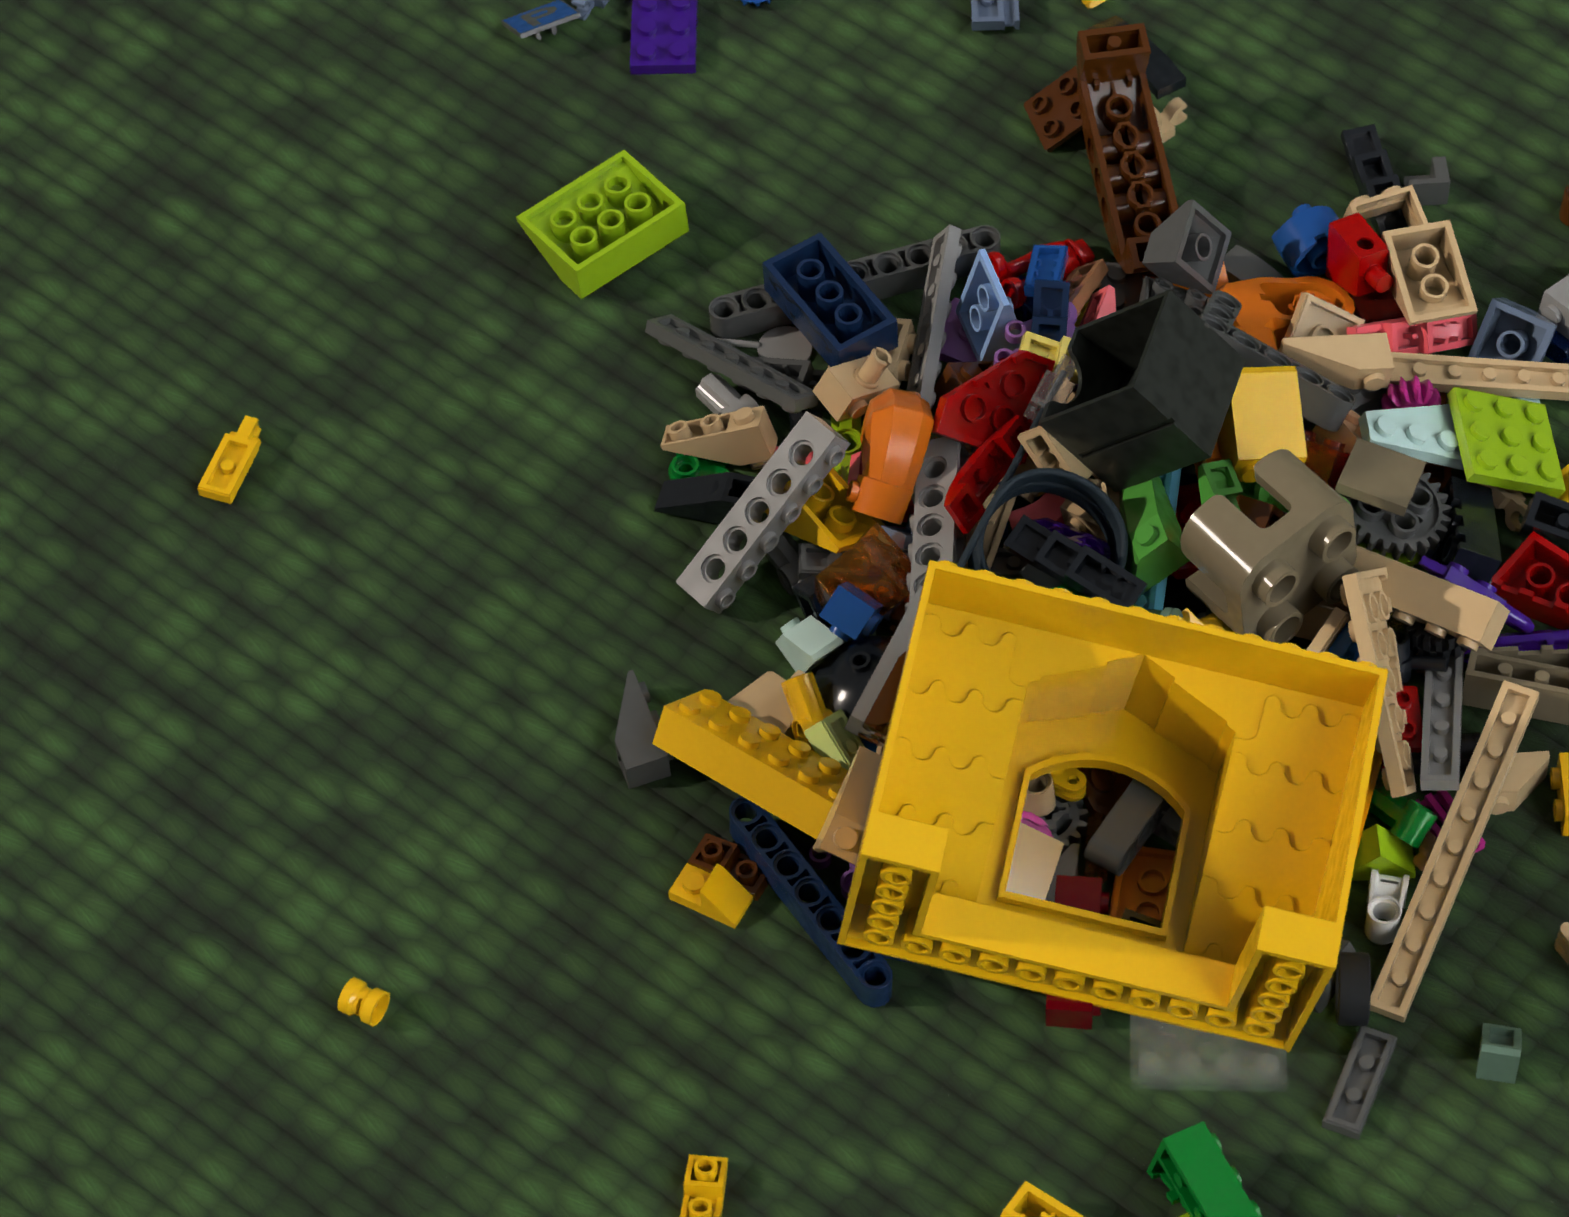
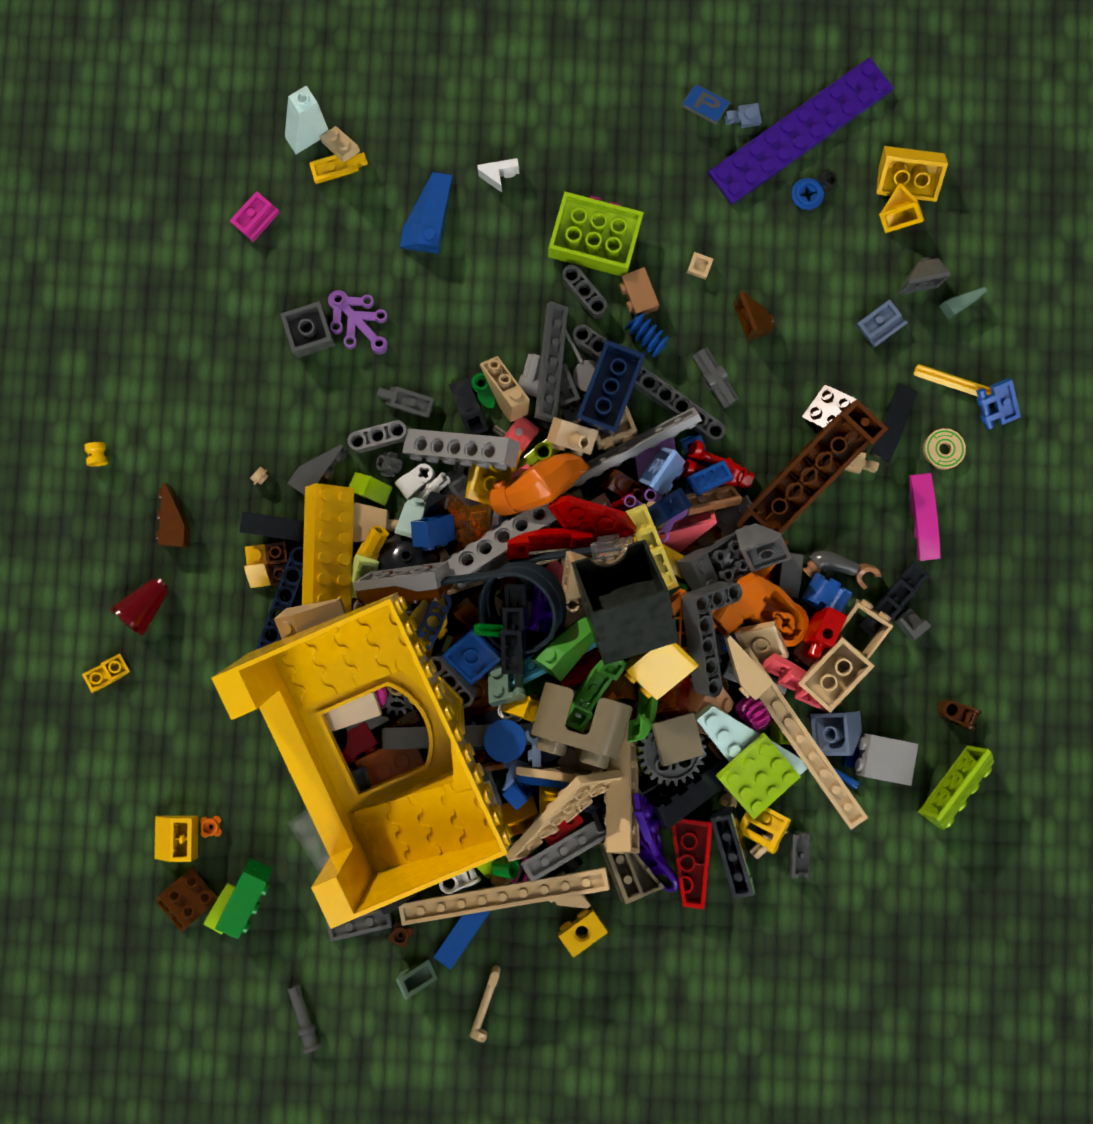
camera: 50 degrees right, 30 degrees up
none -> dark red cone [109,578,168,637]
none -> reddish brown slope [156,483,190,548]
none -> orange plate [200,816,222,838]
none -> dark pink plate [230,191,280,242]
none -> black slope [239,512,304,543]
none -> tan plate [250,466,269,485]
none -> dark grey brick [280,301,336,358]
none -> light aqua slope [285,86,328,154]
none -> tan plate [320,126,360,162]
none -> medium lavender plant [328,290,388,355]
none -> light grey beam [348,421,407,453]
none -> lime slope [349,472,393,506]
none -> dark grey gear [376,451,402,477]
none -> dark grey hinge [377,386,435,419]
none -> reddish brown plate [388,922,413,948]
none -> white piece [395,463,435,500]
none -> blue wedge [400,172,453,254]
none -> white axle [416,472,451,502]
none -> blue tile [433,885,491,970]
none -> white slope [477,158,519,192]
none -> dark grey beam [562,265,607,319]
none -> medium nougat brick [619,267,659,318]
none -> blue piece [624,313,669,358]
none -> tan plate [687,252,713,280]
none -> dark grey piece [692,347,739,409]
none -> reddish brown slope [733,291,775,341]
none -> dark grey piece [802,550,881,590]
none -> dark pink slope [909,473,940,561]
none -> tan tile [923,428,966,470]

